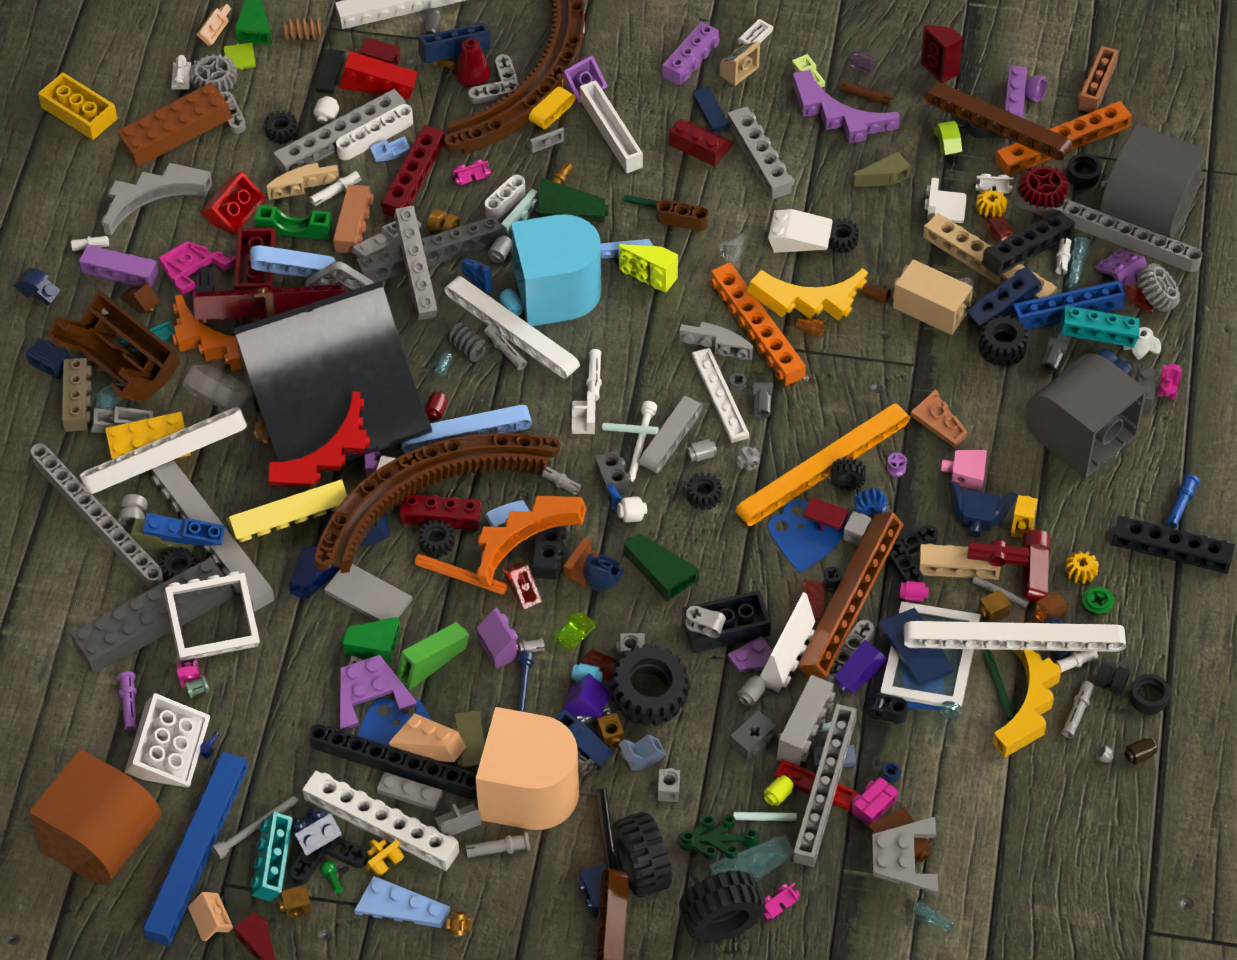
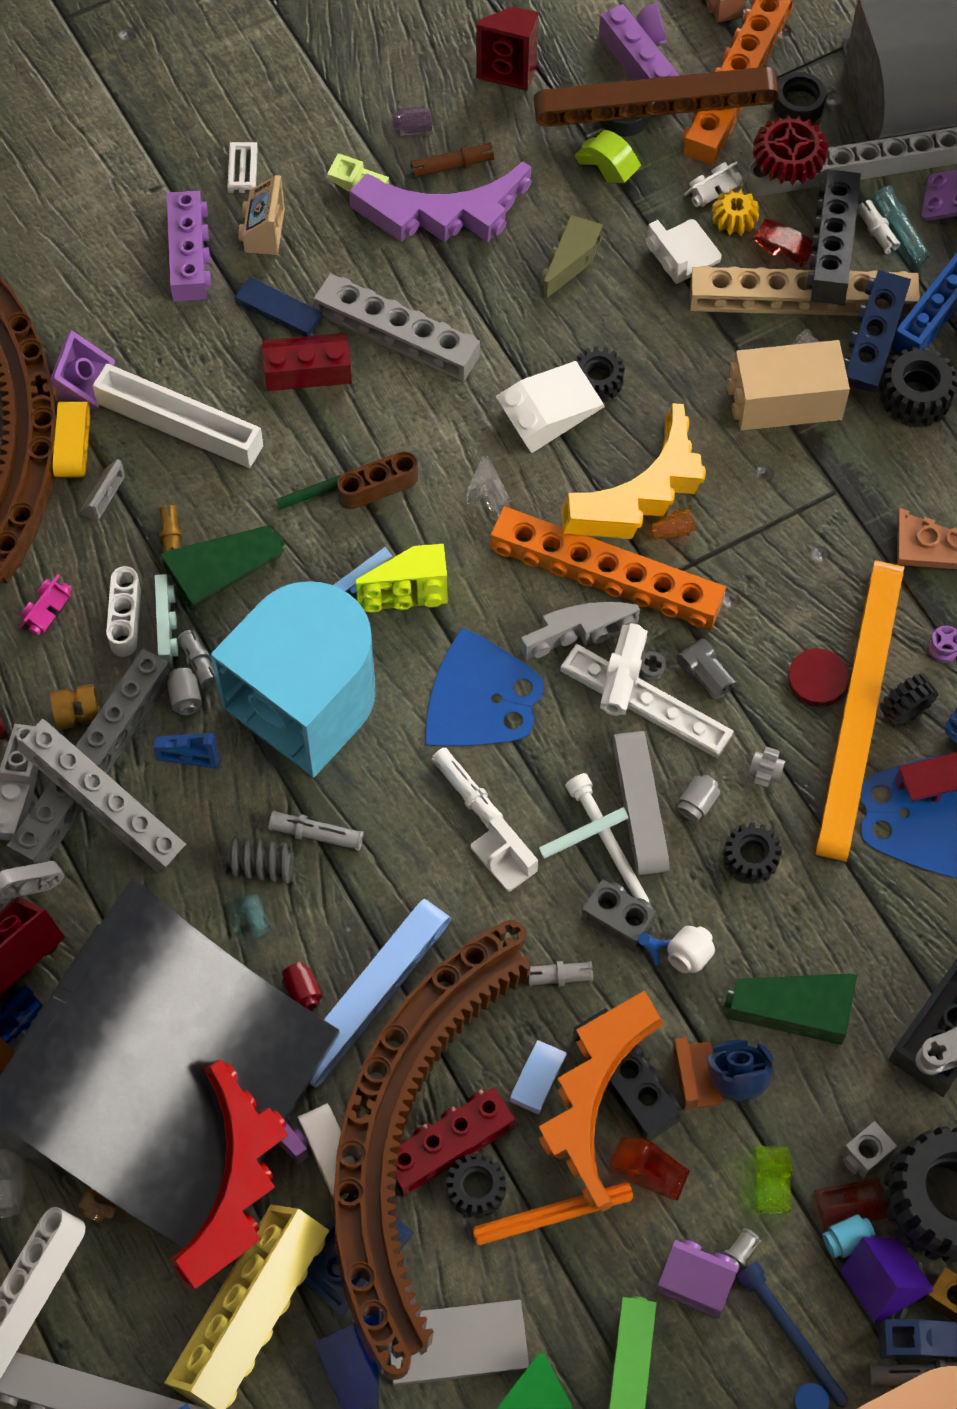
camera: 40 degrees left, 10 degrees up
white beam [444,276,580,379] -> none
medium azure brick [499,289,524,316] -> none
reddish brown cone [862,284,891,304] -> none
none -> blue piece [426,628,544,746]
none -> white piece [600,623,648,716]
none -> dark red tile [788,648,849,706]

